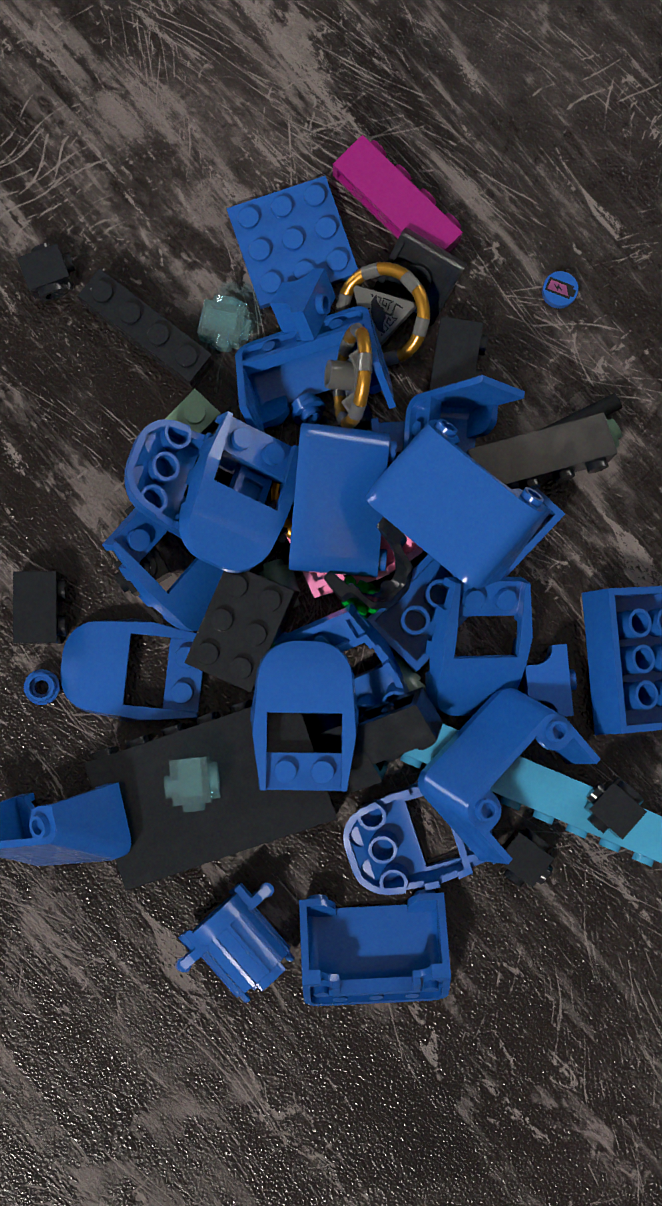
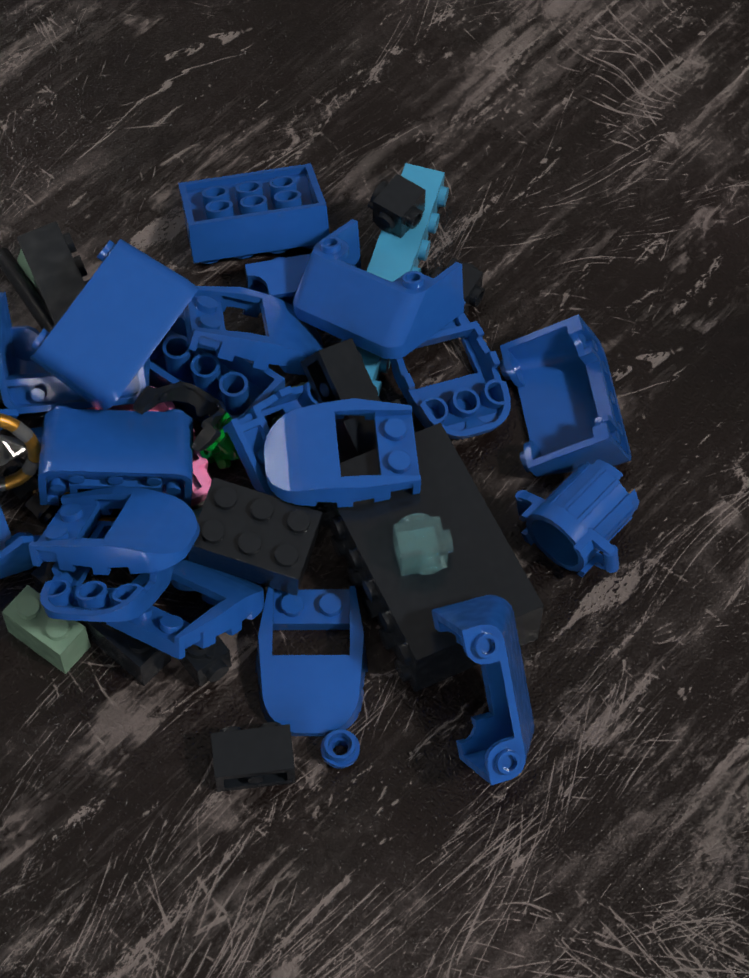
camera: 95 degrees left, 25 degrees down
blue plate [291,393,325,425] -> none

